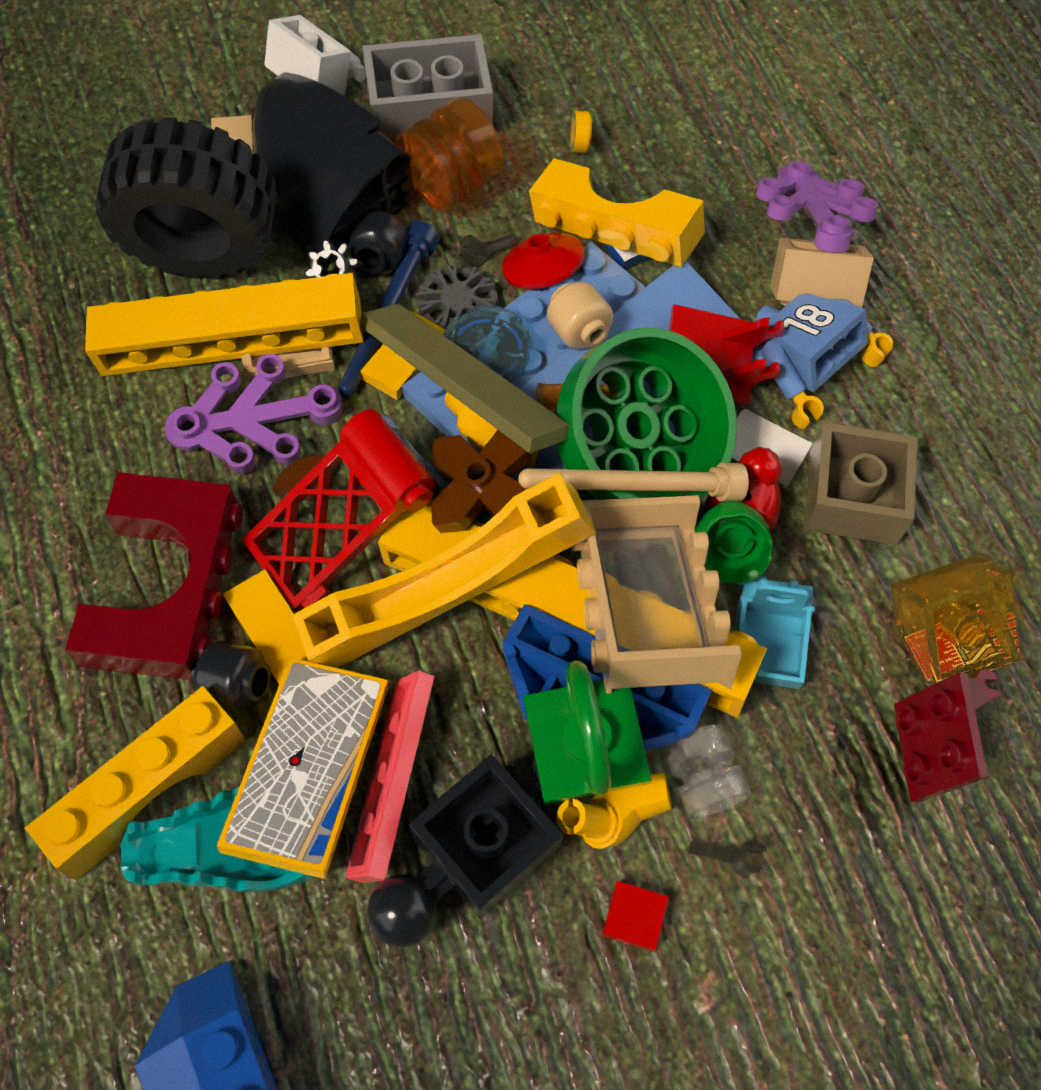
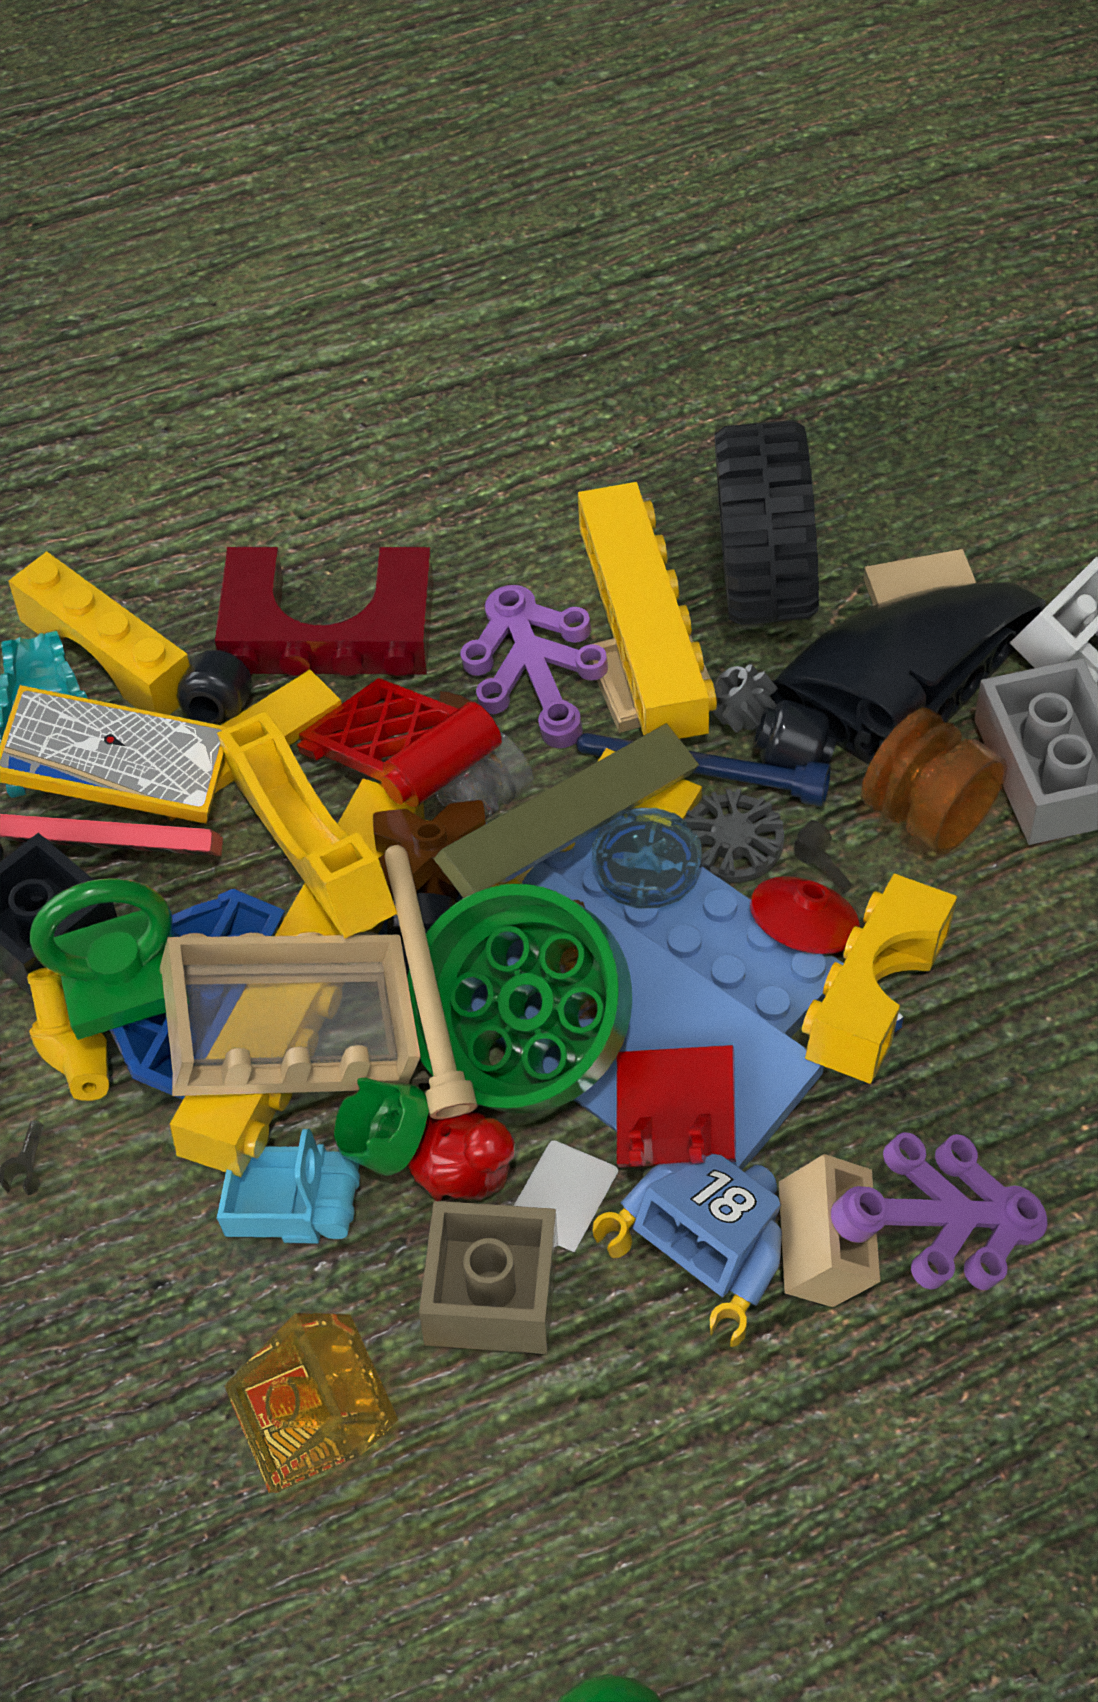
camera: 90 degrees right, 10 degrees down
tan head [547,282,614,349] -> none
yellow tile [570,110,592,153] -> none
clear wheel [662,724,753,820] -> none
dark red plate [894,669,1001,803] -> none

